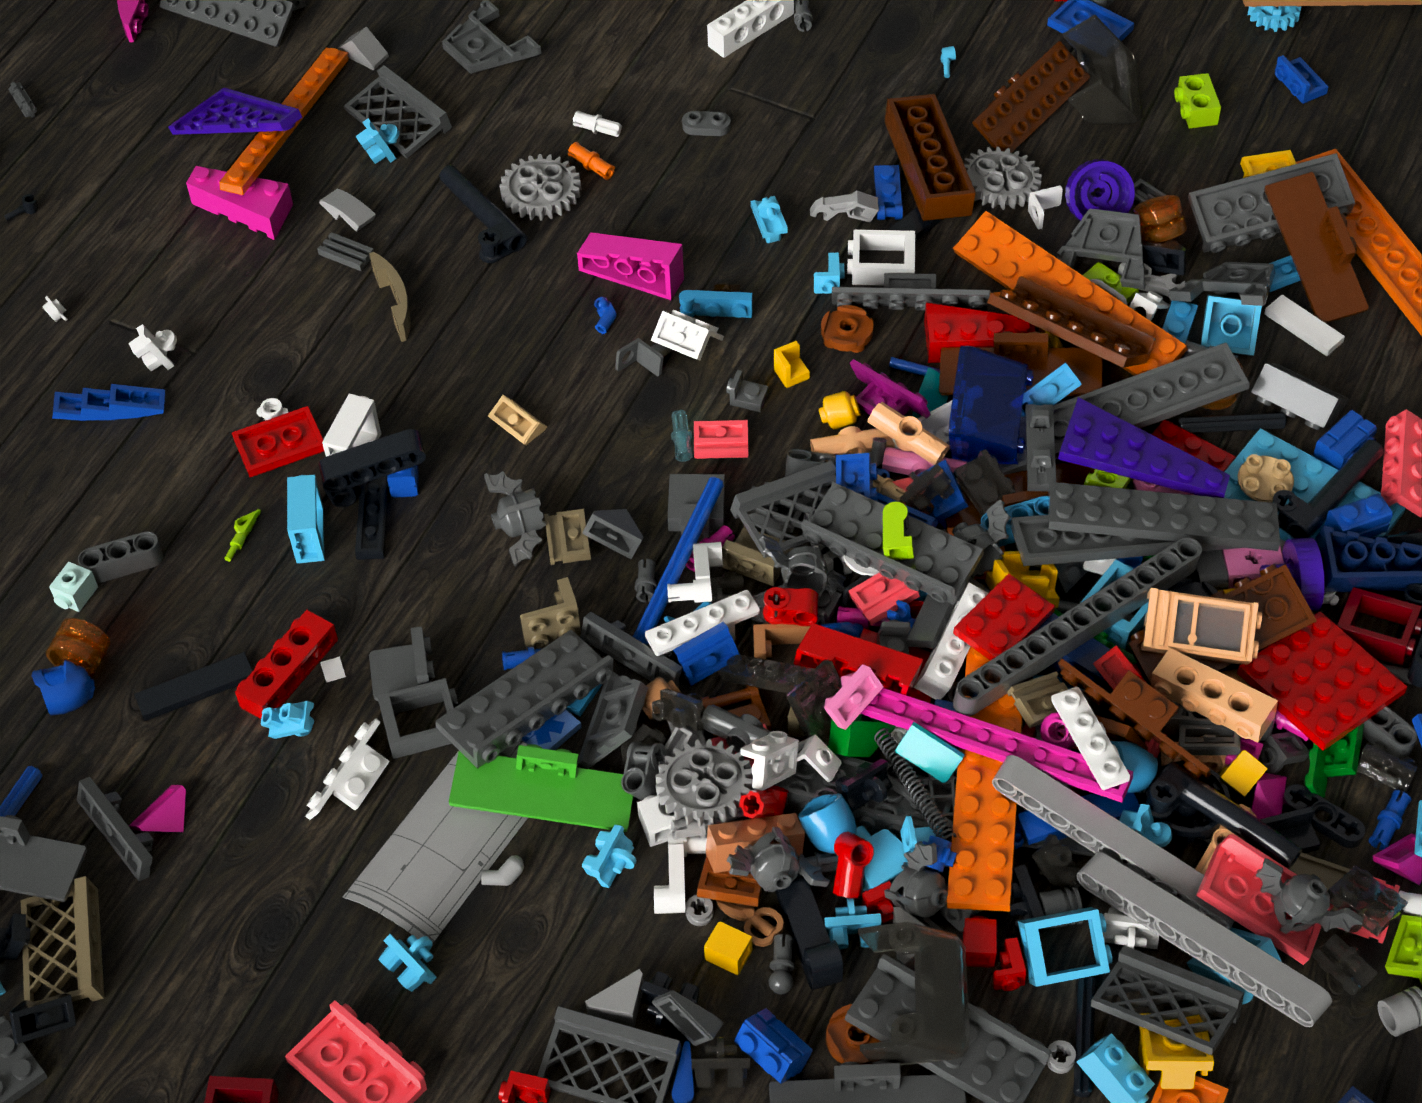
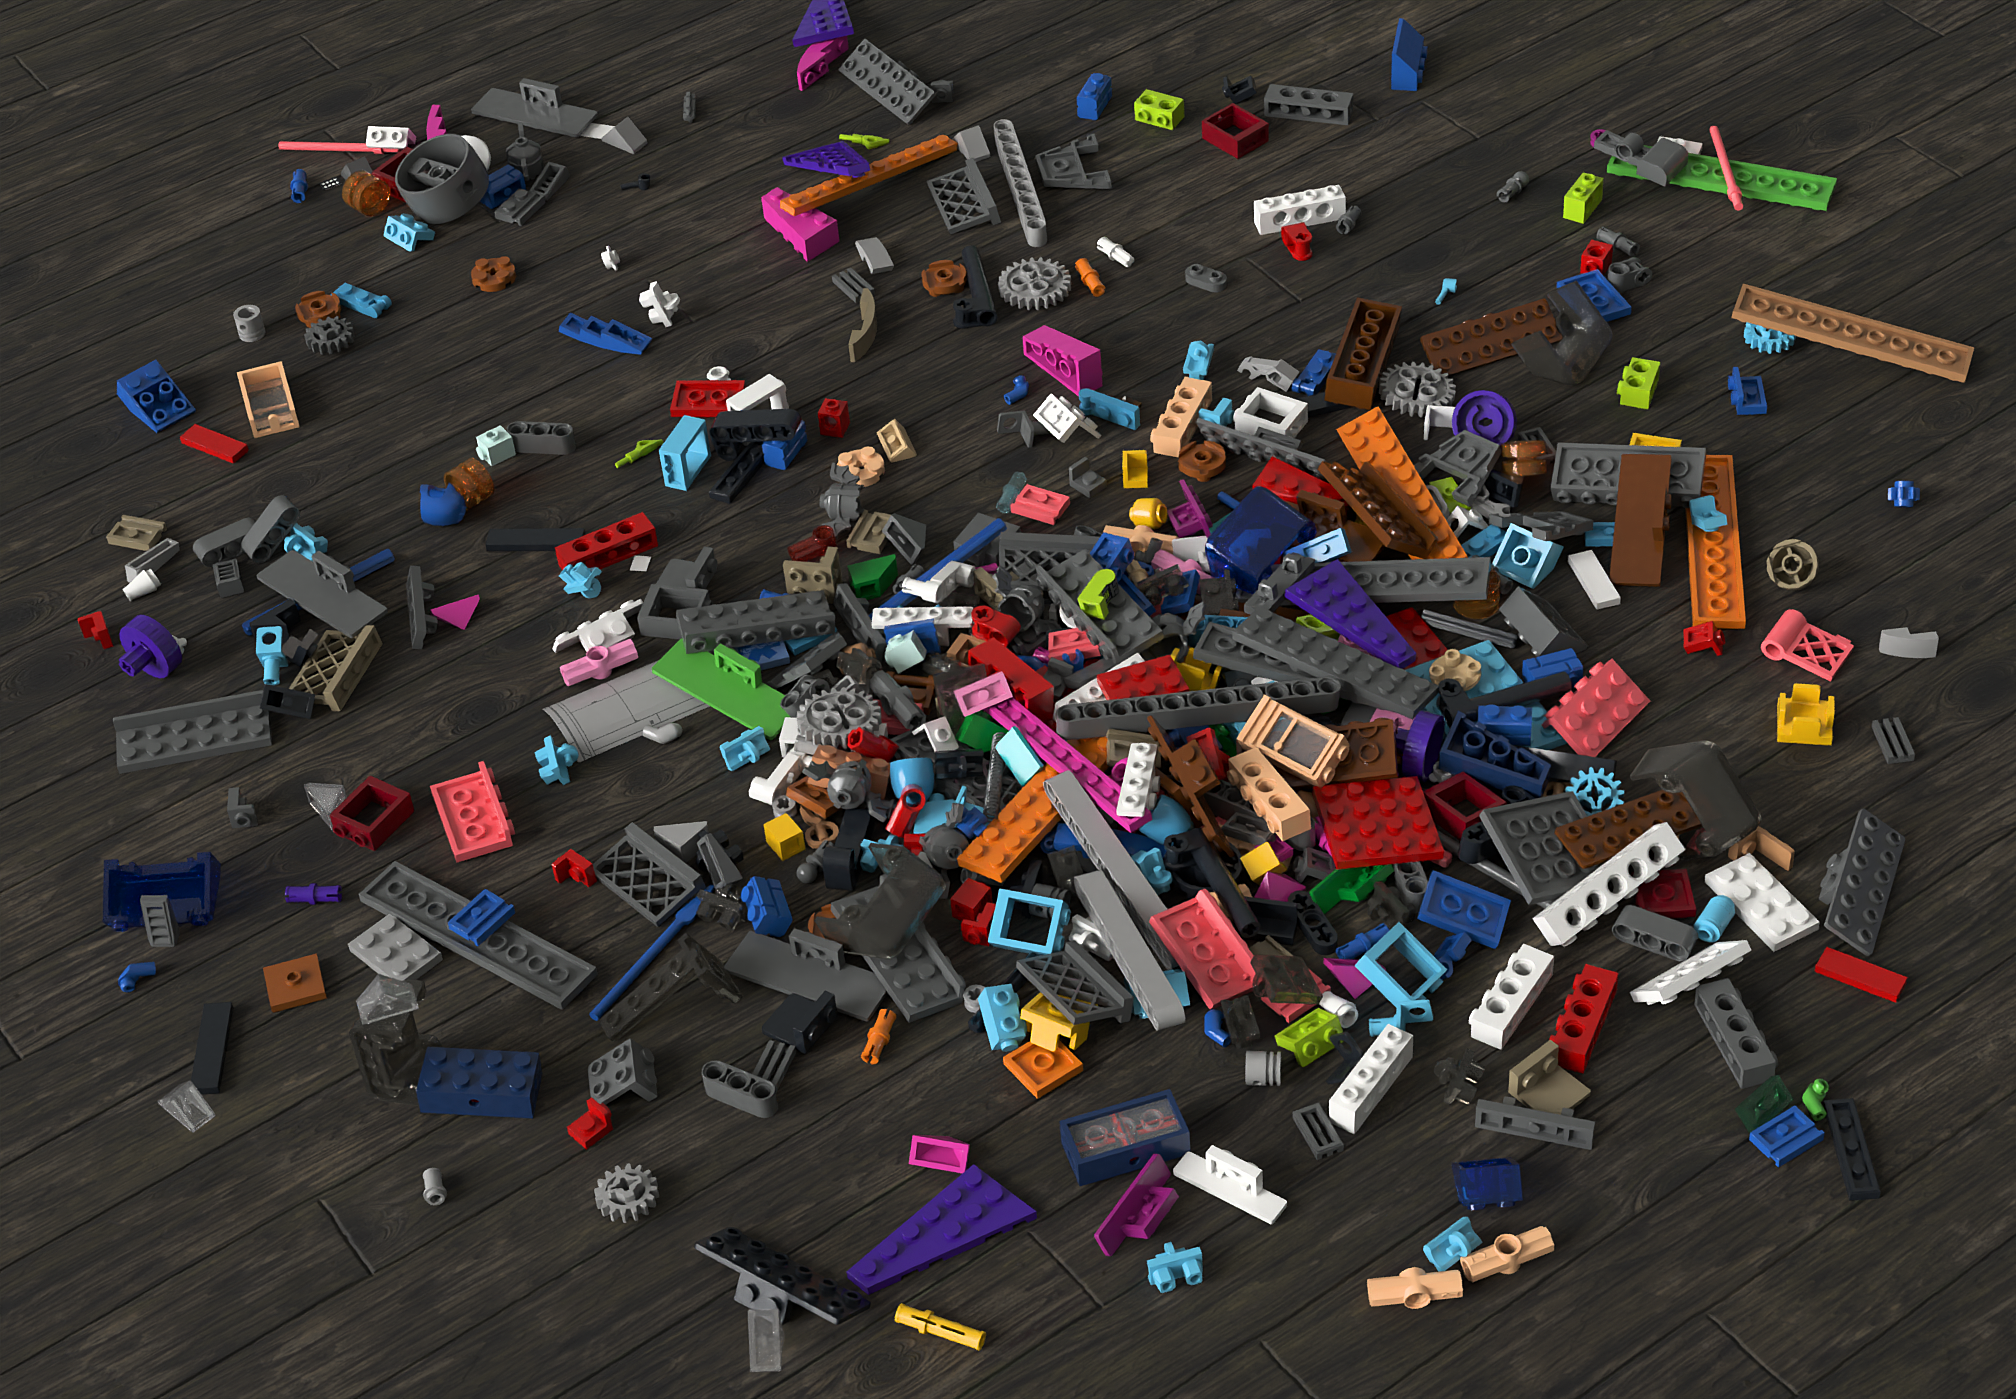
camera: 30 degrees right, 10 degrees down
medium azure hips [356,118,400,164] -> none
white bracket [740,731,799,791] -> none
light nougat piece [868,402,950,465] -> none
dark grey helmet [1256,858,1364,934] -> none
none -> bright pink piece [560,639,638,686]
none -> clear red piece [787,525,837,562]
none -> red brick [818,398,850,438]
none -> light nougat plate [837,446,885,487]
none -> lime hand [839,134,889,149]
none -> green slope [847,554,898,600]
none -> light aqua brick [885,630,927,674]
none -> dark orange plate [922,260,967,297]
none -> light grey beam [994,119,1047,247]
none -> light nougat brick [1150,377,1212,458]
none -> blue arm [1204,1009,1232,1047]
none -> red piece [1281,222,1312,261]
none -> medium azure bracket [1689,495,1728,532]

